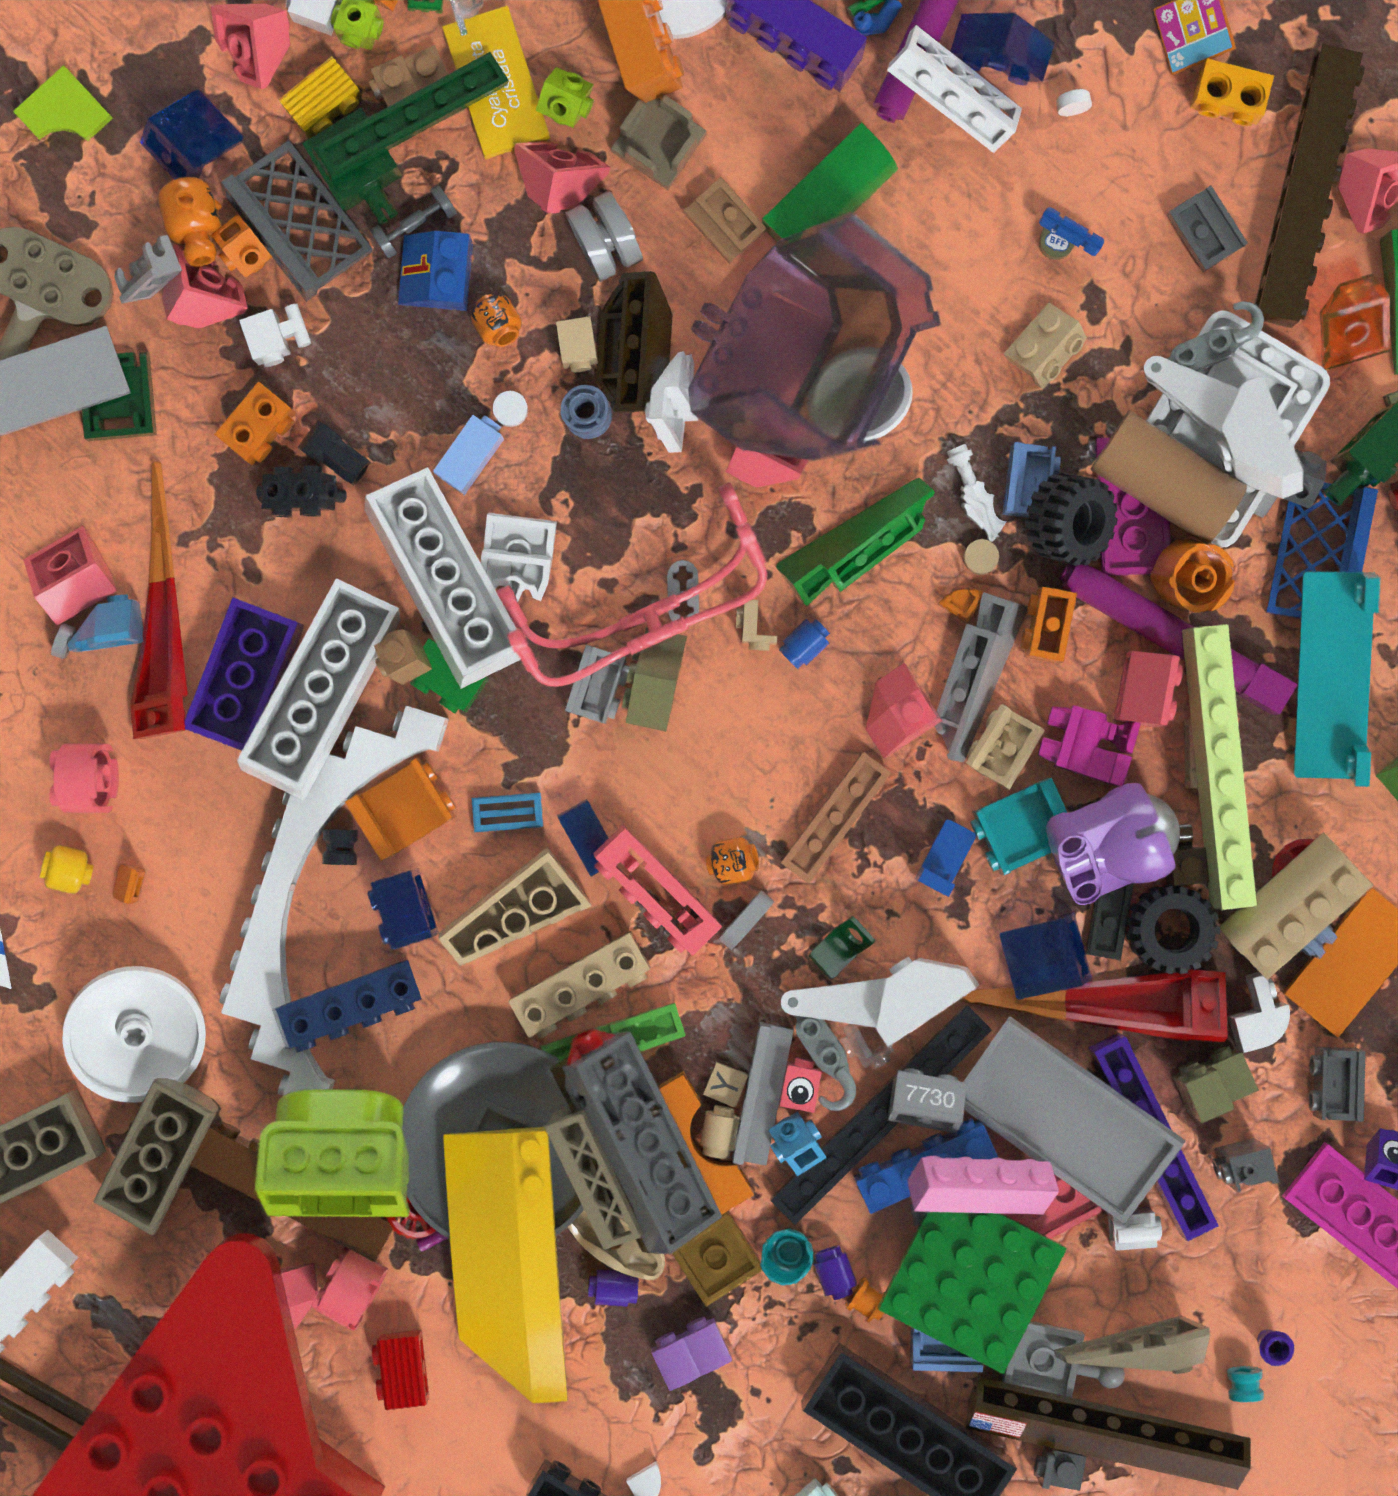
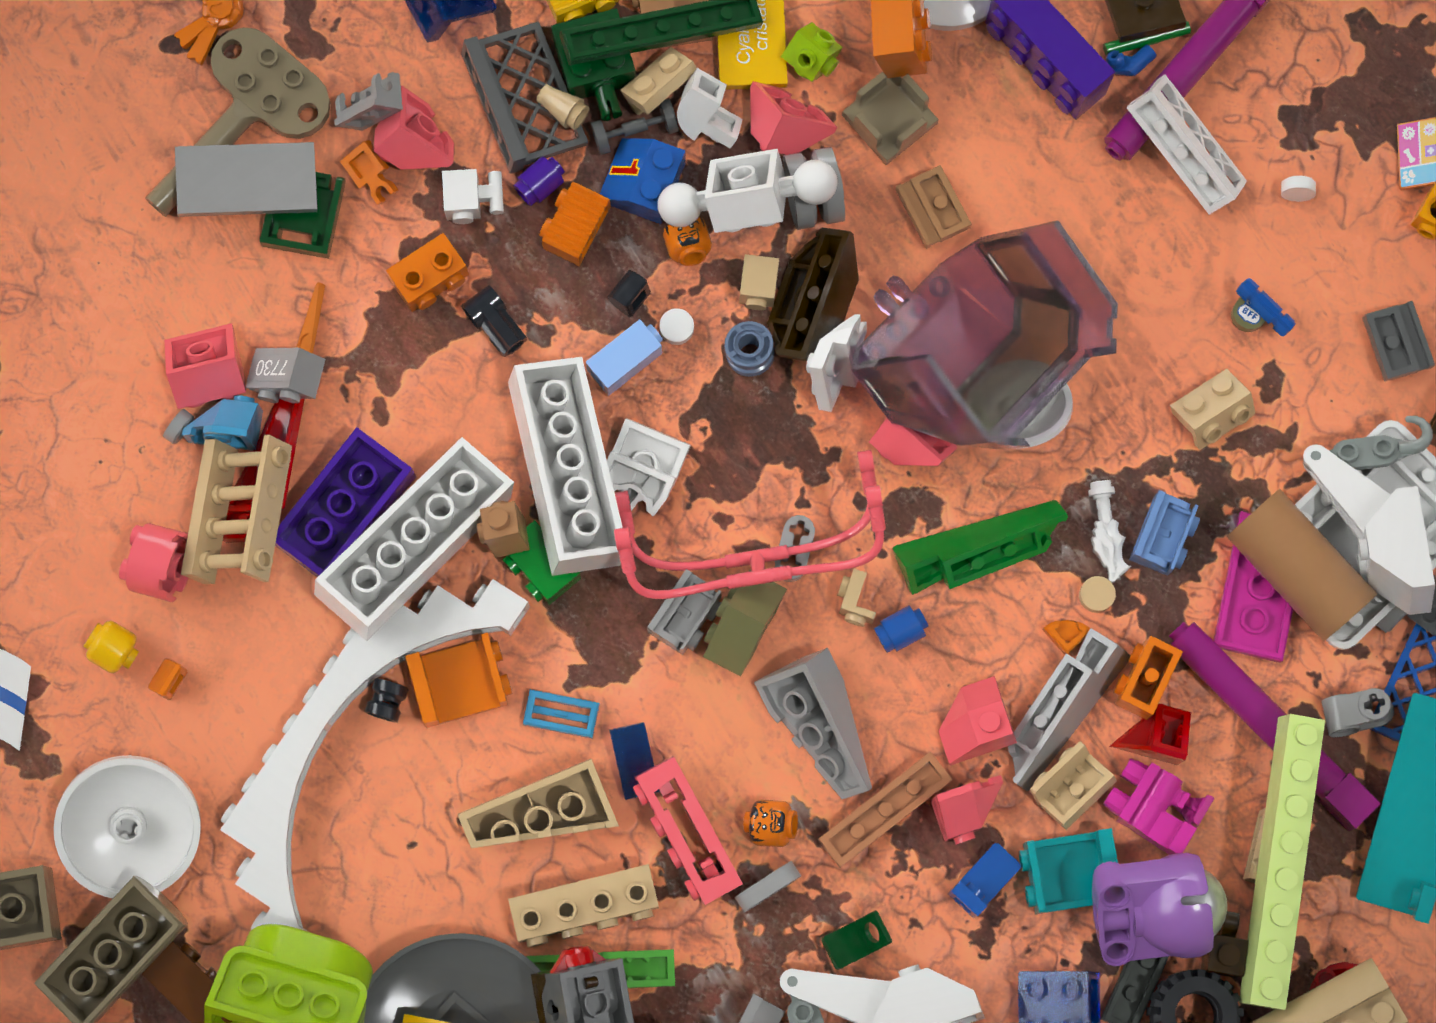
camera: 15 degrees right, 10 degrees down
orange piece [158,177,222,267] -> none
orange brick [211,214,272,278] -> none
black brick [256,466,347,518] -> none
dark blue brick [272,960,422,1053] -> none
clear blue brick [368,868,439,950] -> none
green brick [762,122,898,265] -> none
clear blue brick [950,13,1055,85] -> none
black tyre [1025,473,1118,566] -> none
coral slope [1114,651,1183,728] -> none
orange brick [1150,539,1235,613] -> none
none -> tan fence [181,435,292,584]
none -> light grey brick [245,348,326,403]
none -> orange plate [340,140,399,205]
none -> dark purple brick [513,156,565,206]
none -> tan cone [536,84,589,130]
none -> orange brick [539,182,611,266]
none -> black brick [607,270,651,318]
none -> tan bracket [621,47,697,115]
none -> white brick [658,149,838,233]
none -> white brick [677,68,743,148]
none -> light grey wedge [754,648,872,799]
none -> coral slope [931,775,1003,845]
none -> red slope [1109,703,1191,765]
none -> light grey piece [1321,688,1394,737]

